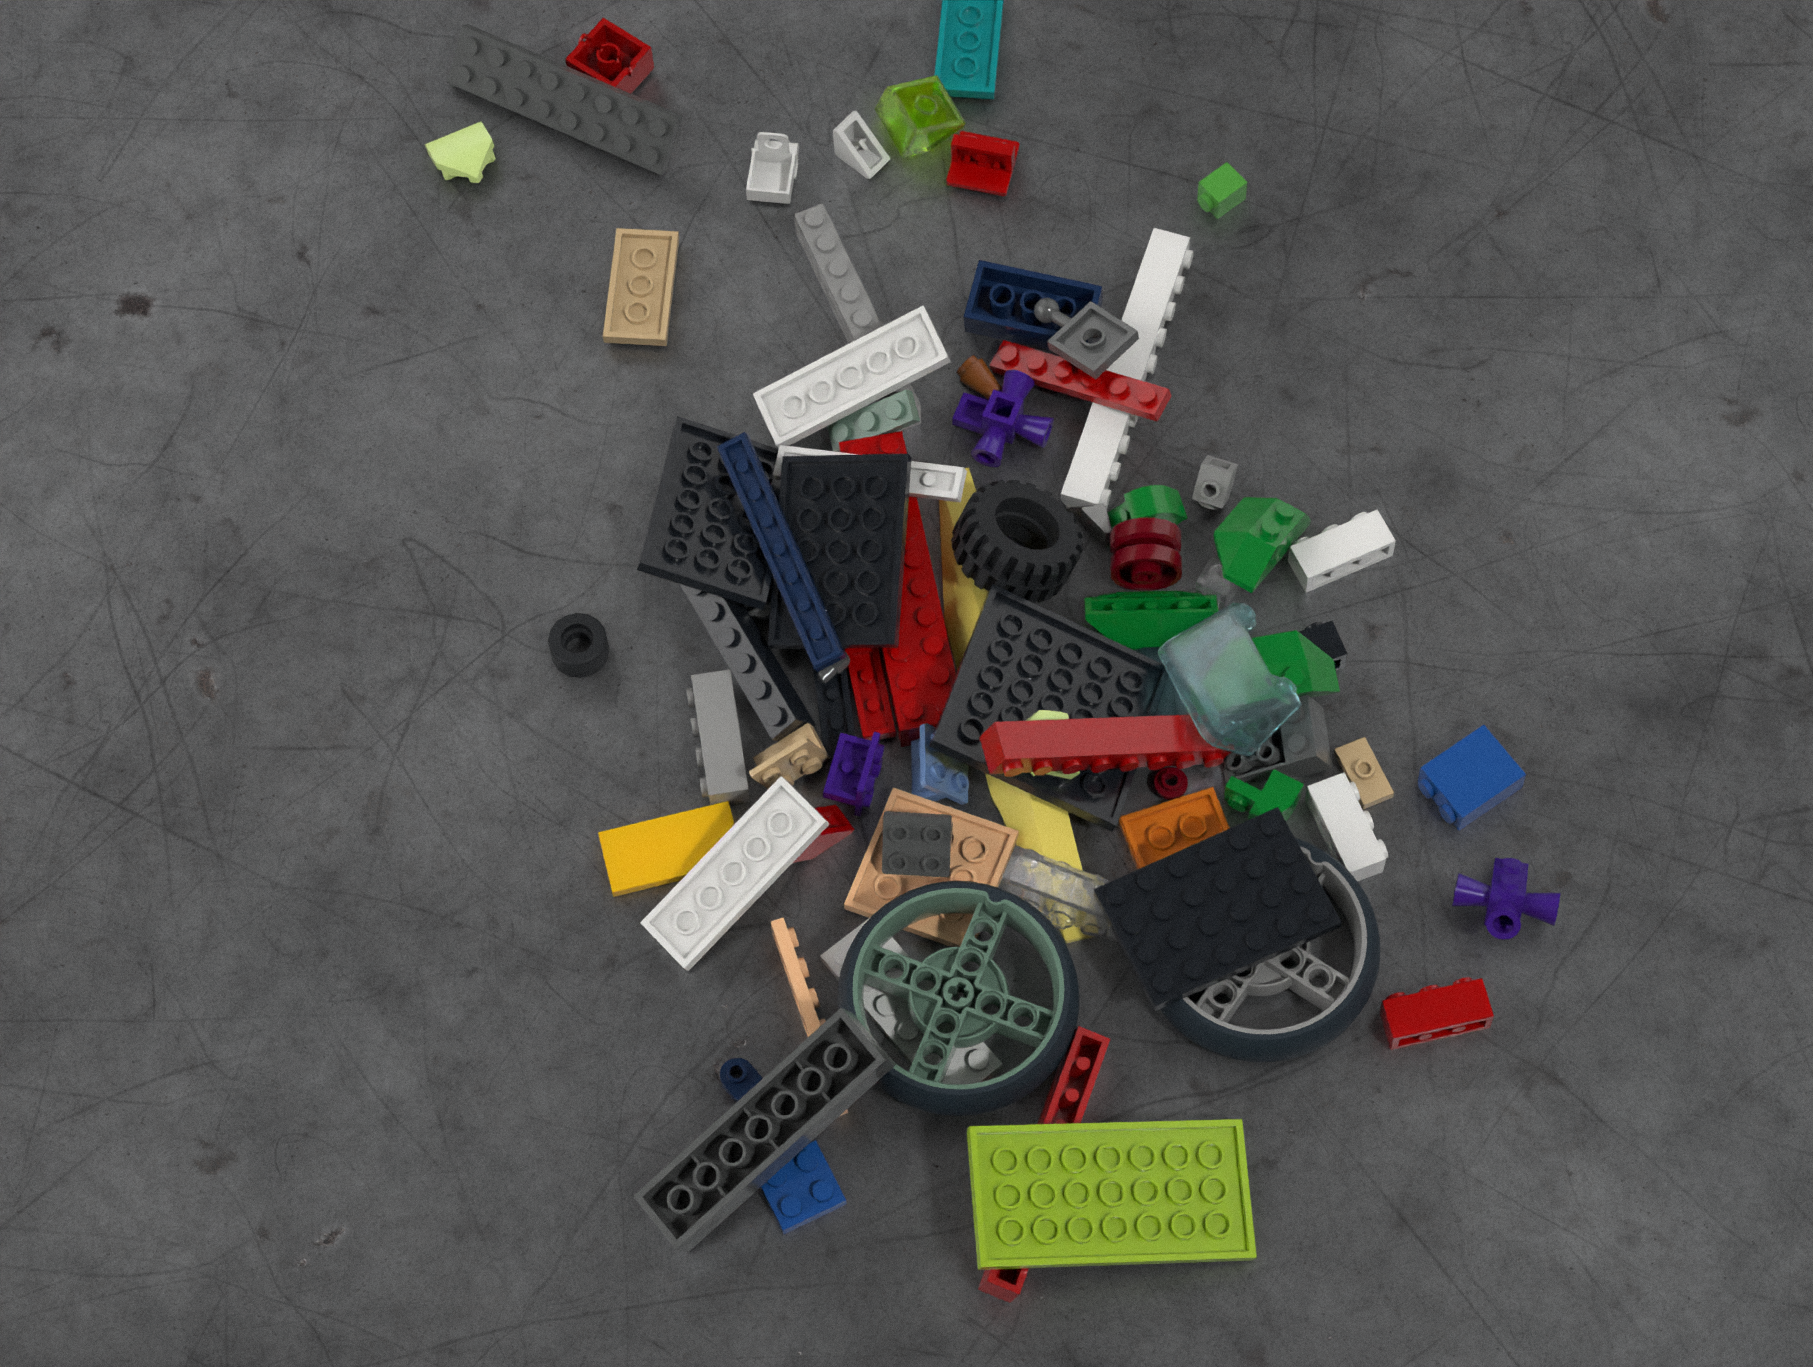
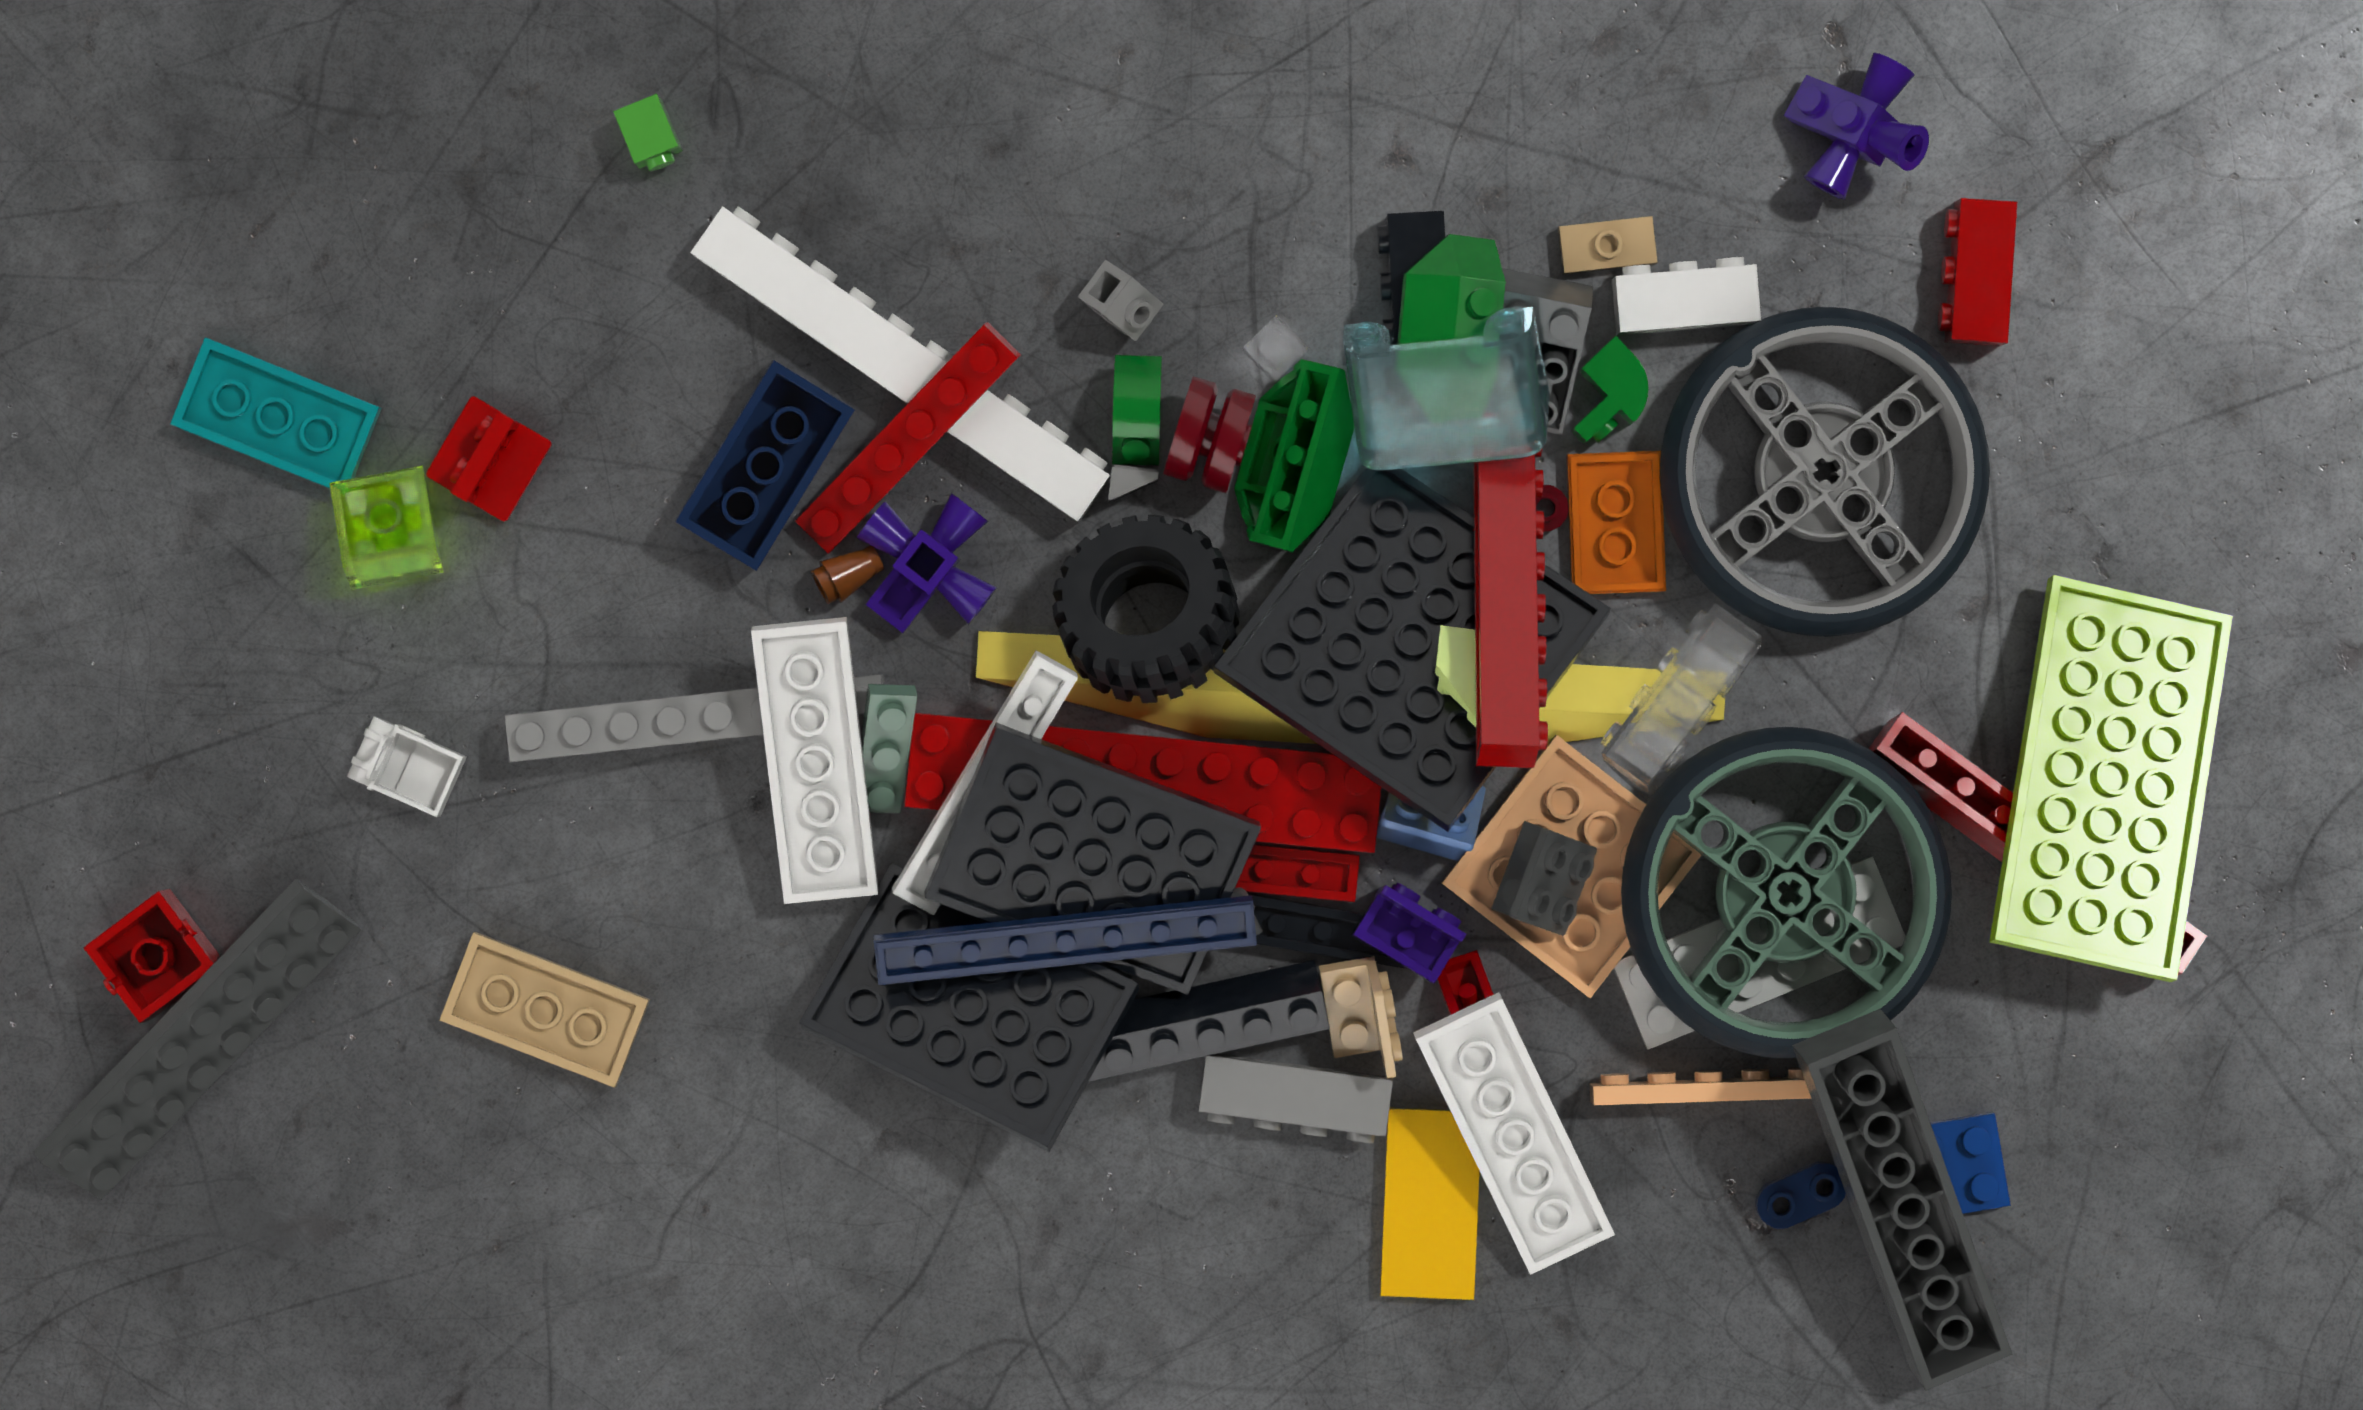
camera: 75 degrees left, 25 degrees up
yellowish green slope [425,121,496,183] -> none
black tyre [548,613,609,678] -> none
white slope [833,111,891,179] -> none
dark grey plate [1034,298,1139,379] -> none
black plate [1093,807,1342,1011] -> none
green wedge [1213,497,1311,593] -> none
white brick [1288,509,1396,593] -> none
blue brick [1417,725,1526,831] -> none

